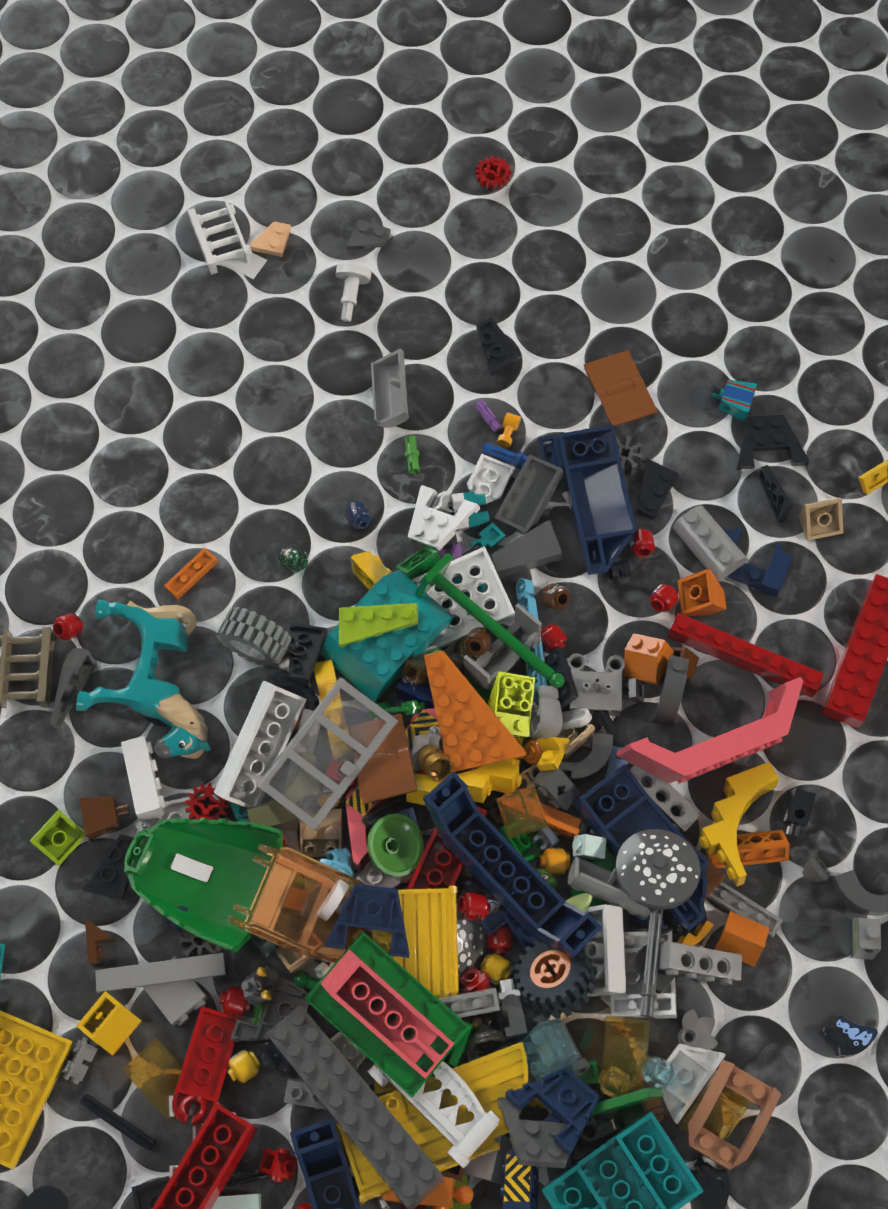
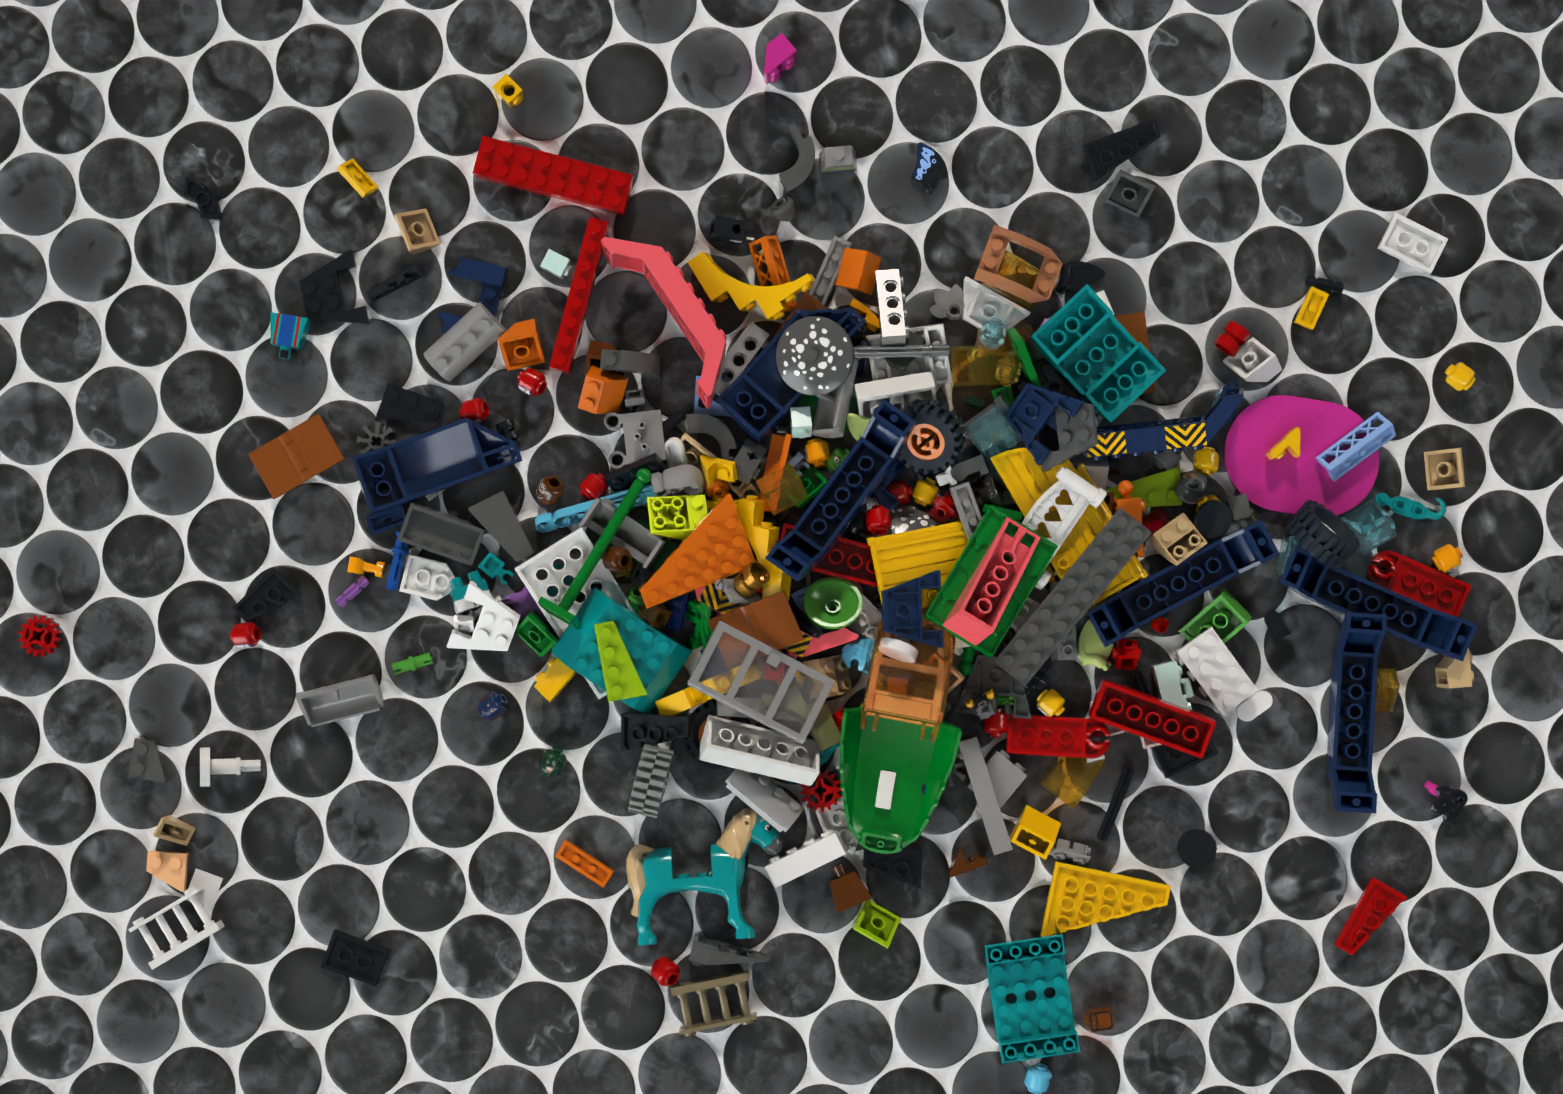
camera: 100 degrees left, 20 degrees up
none -> tan slope [153,815,196,846]
none -> black tile [184,178,222,221]
none -> red head [230,622,261,648]
none -> black tile [321,929,390,987]
none -> light aqua brick [540,249,572,279]
none -> light grey container [725,769,804,832]
none -> yellowish green arm [1077,620,1114,671]

